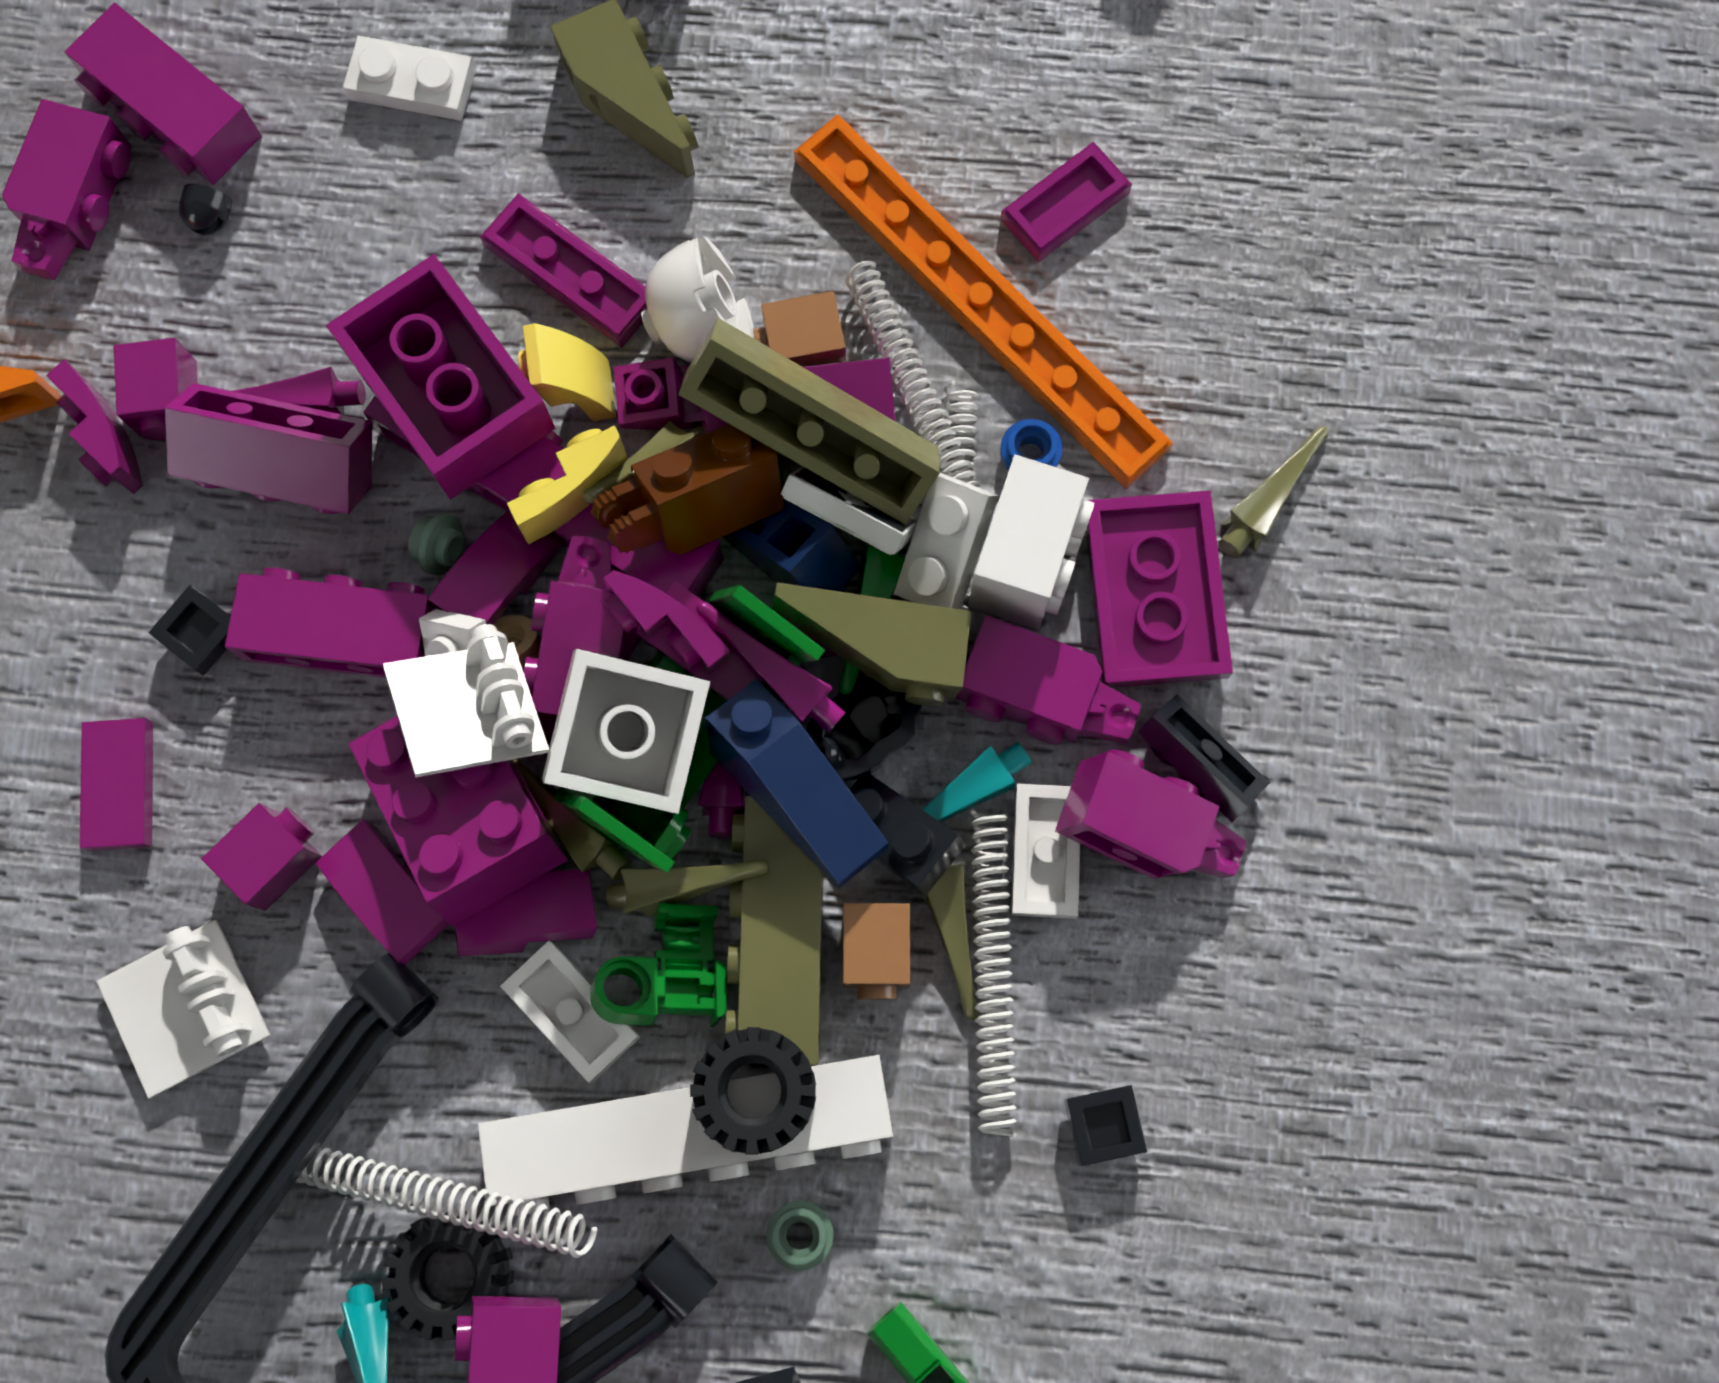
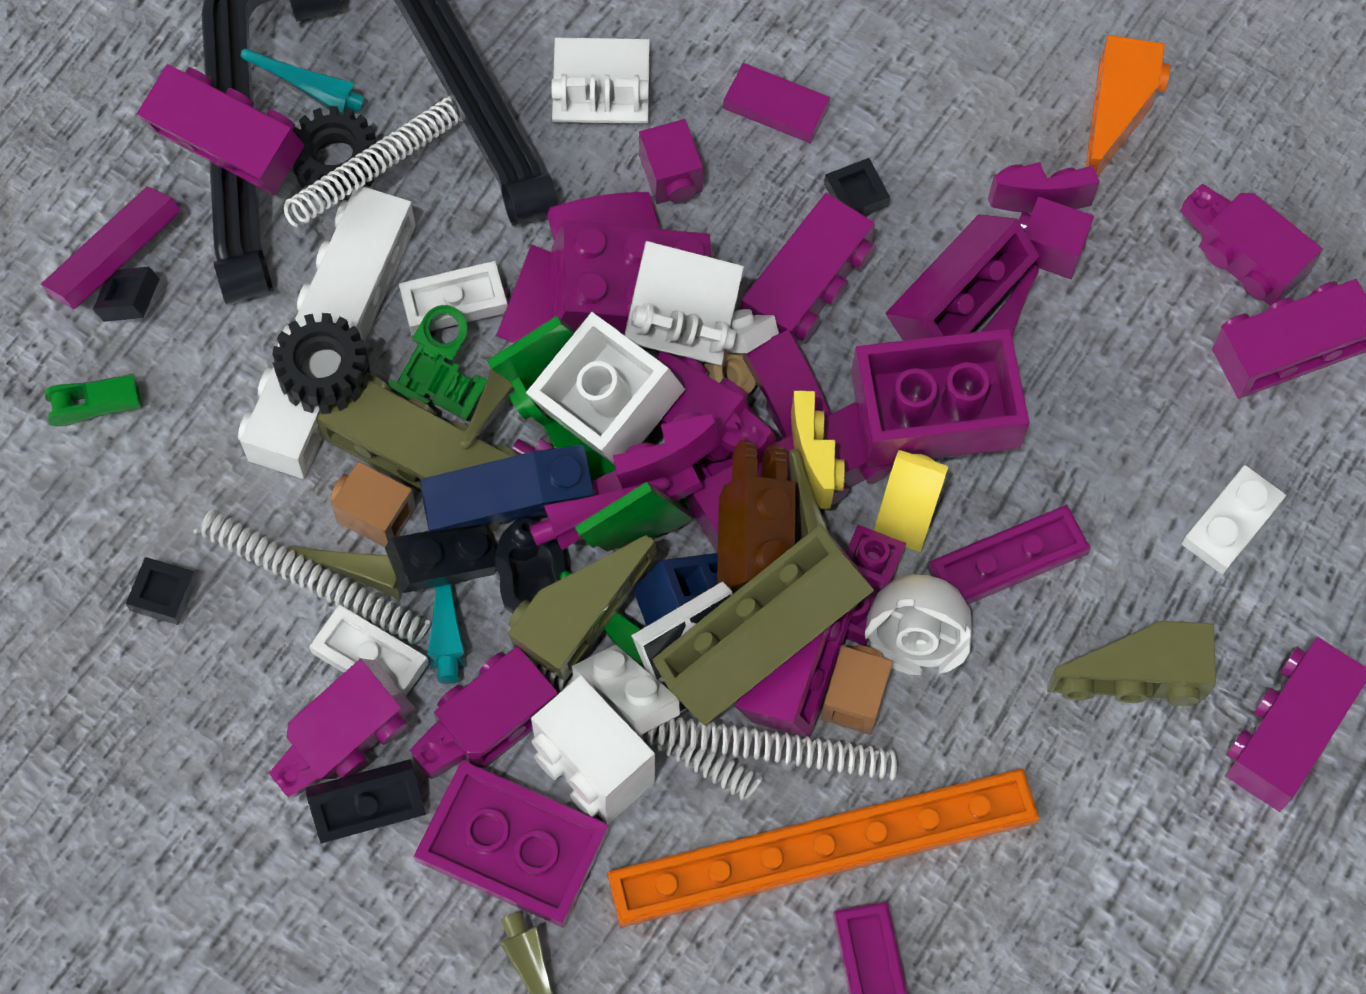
camera: 115 degrees right, 10 degrees down
black hinge [179,184,233,235] -> none
sand green plate [408,513,466,576] -> none
sand green plate [766,1201,834,1271] -> none
blue plate [1000,419,1062,471] -> none

